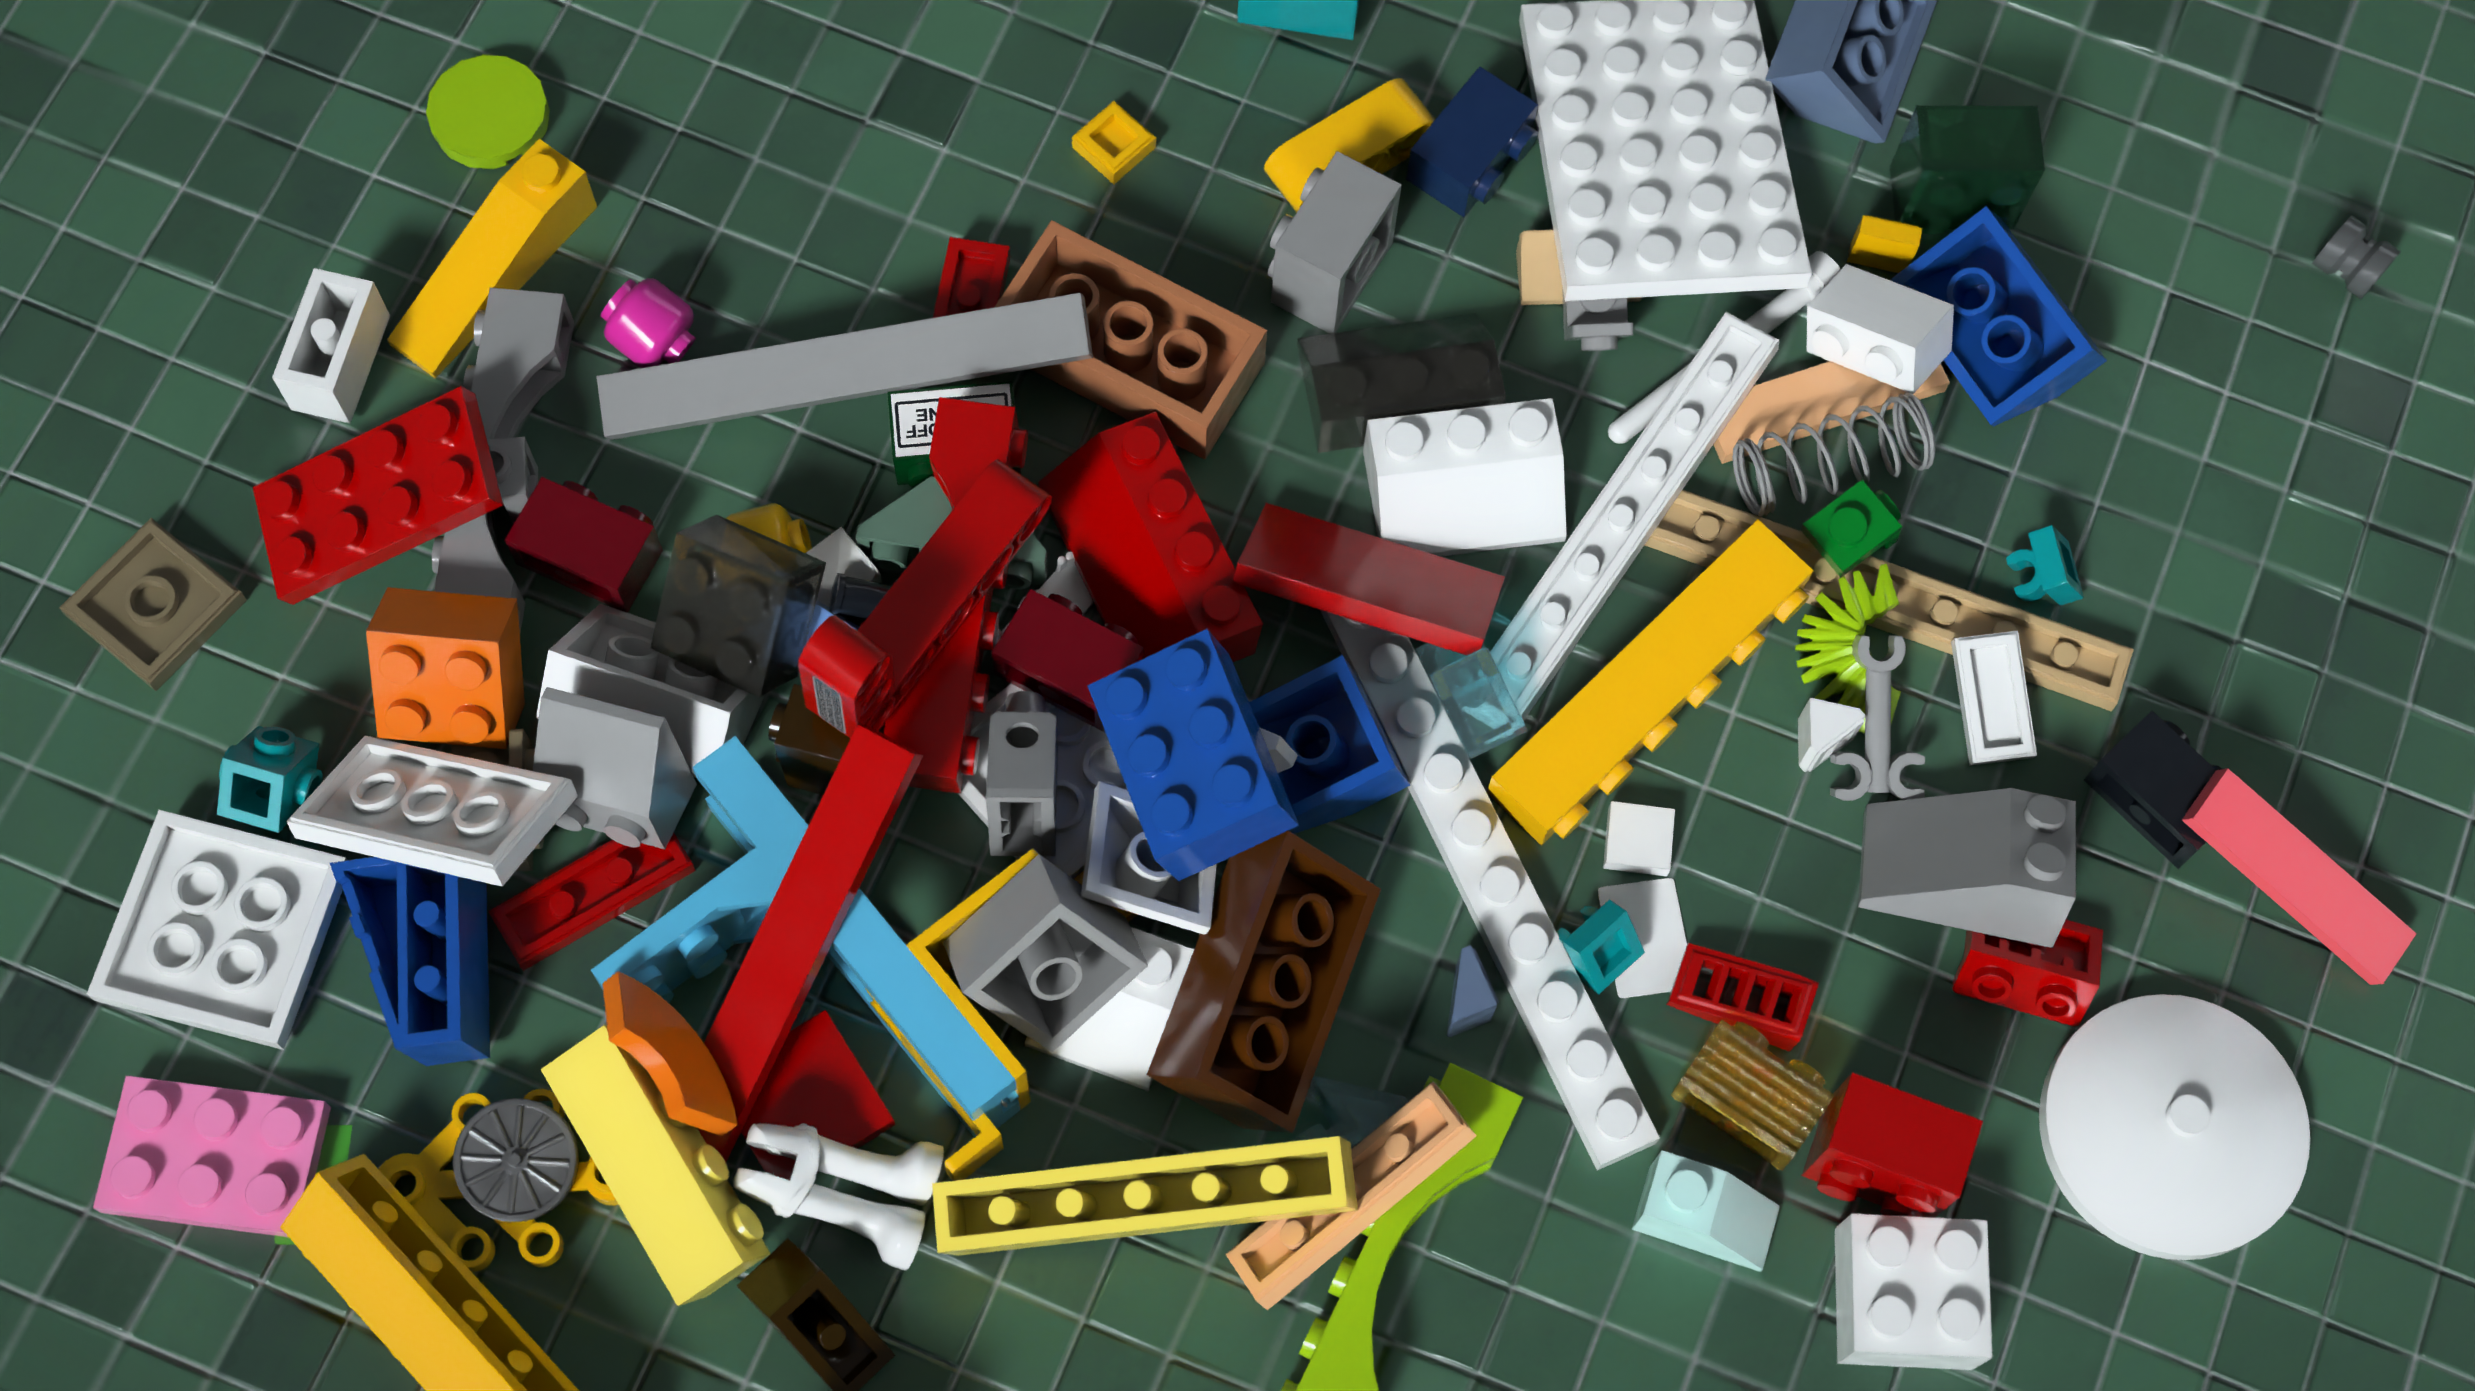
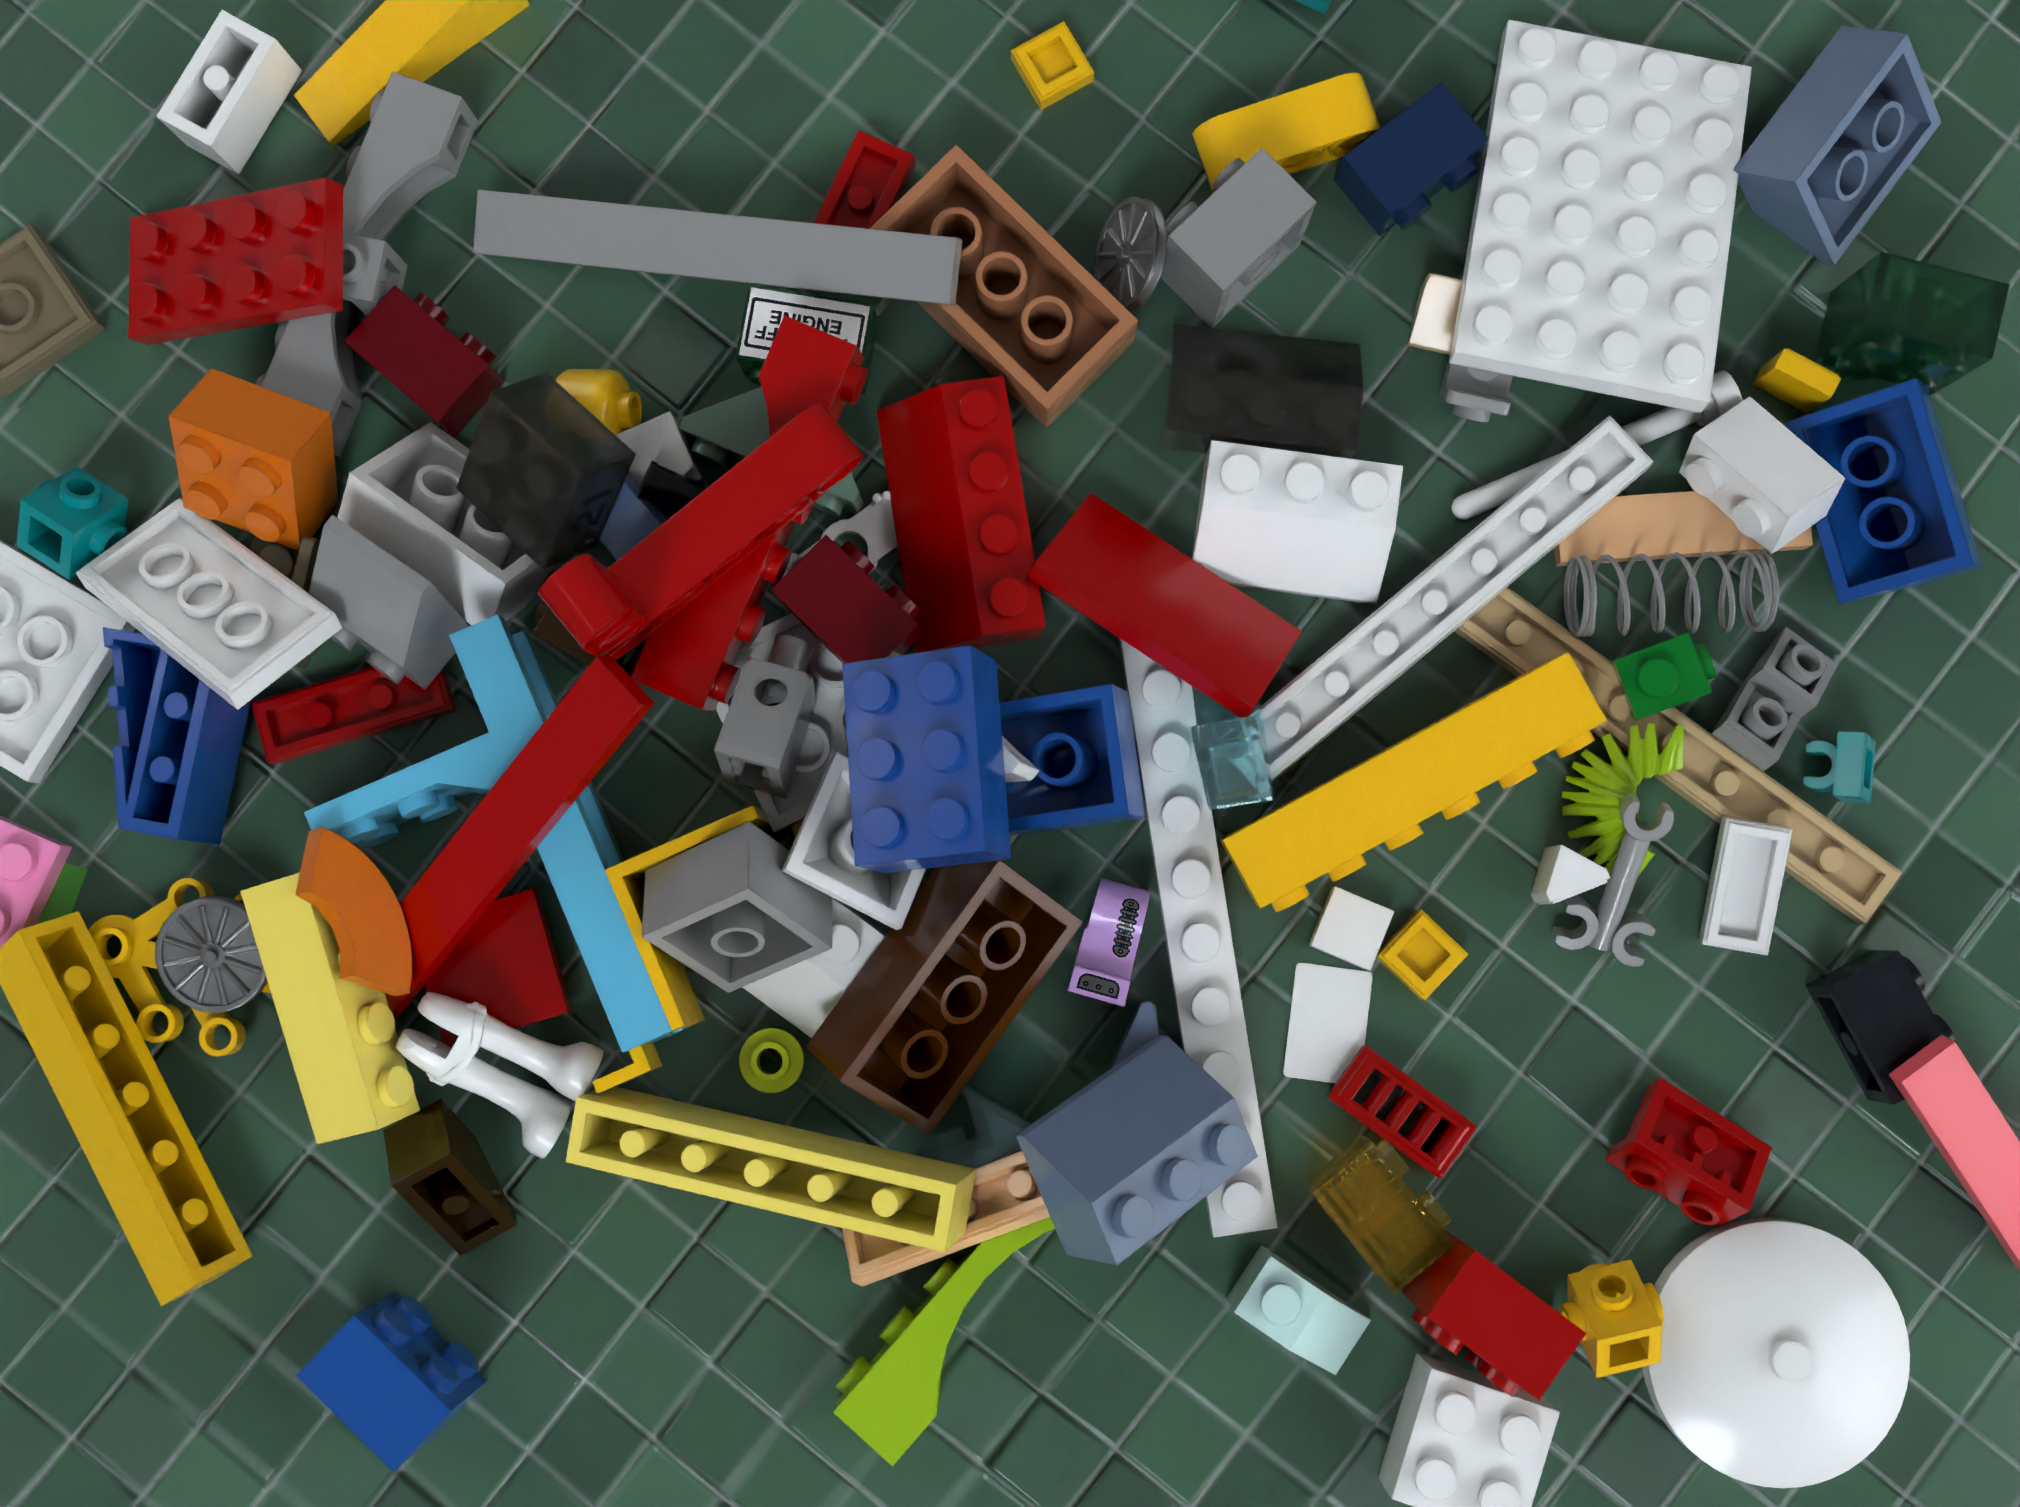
camera: 25 degrees right, 15 degrees up
dark pink head [601,278,696,368] -> none
teal tile [1557,900,1645,994] -> none
light grey slope [1858,788,2076,948] -> none
none -> neon yellow plate [739,1028,804,1093]
none -> sand blue slope [1016,1035,1258,1265]
none -> lavender leg [1066,878,1150,1007]
none -> flat silver wheel [1094,196,1167,313]
none -> yellow tile [1376,910,1469,1001]
none -> yellow brick [1559,1259,1664,1378]
none -> light grey slope [1711,627,1838,772]

